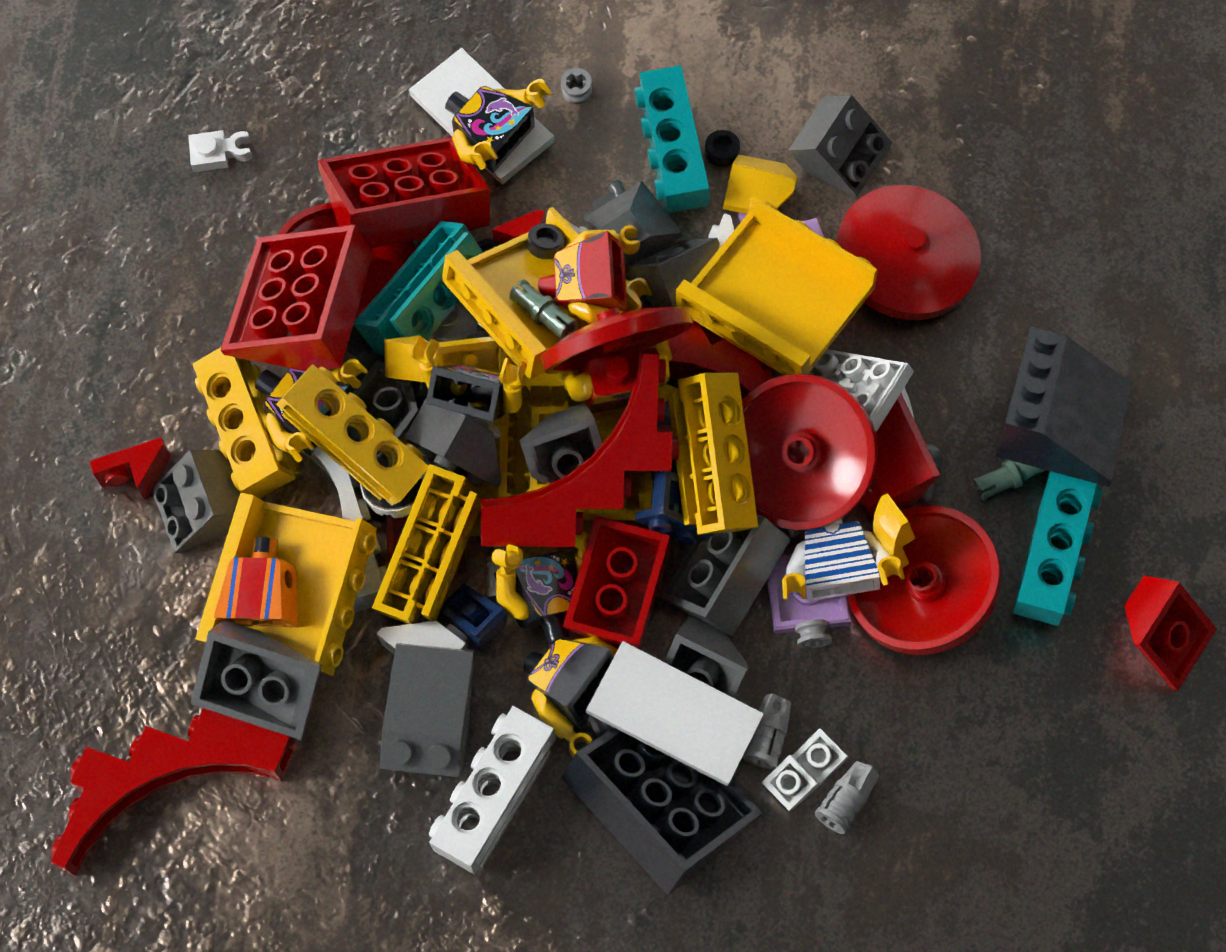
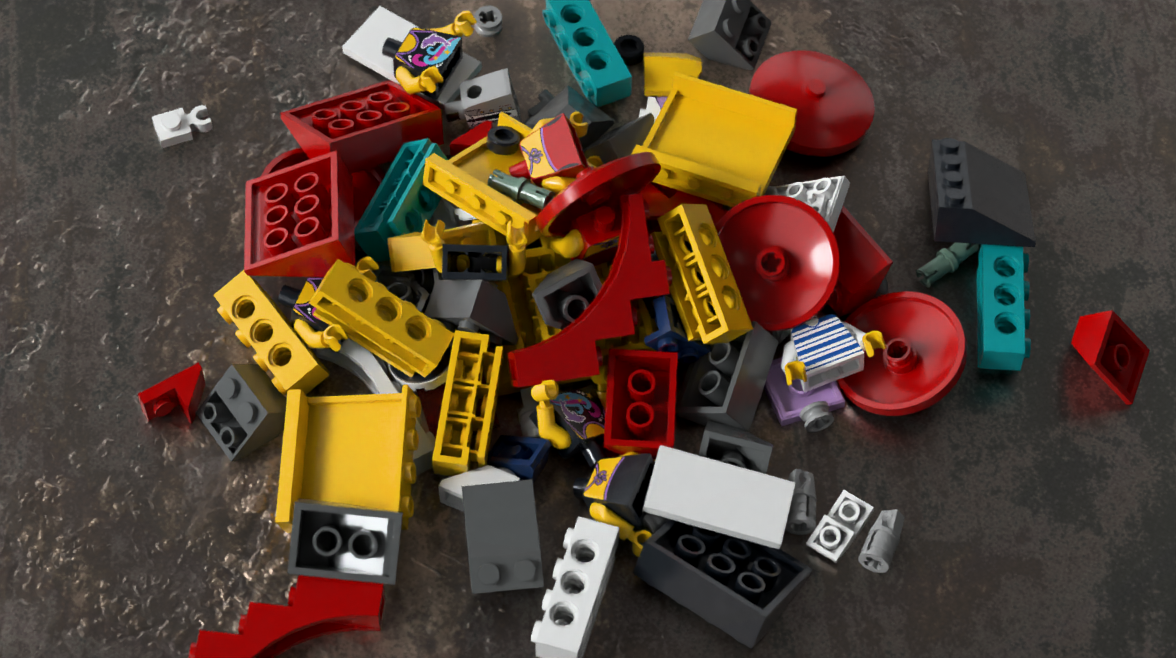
camera: 20 degrees left, 10 degrees down
torso [214,537,298,627] -> none
yellow slope [873,493,915,568] -> none
none -> light grey torso [444,68,522,130]

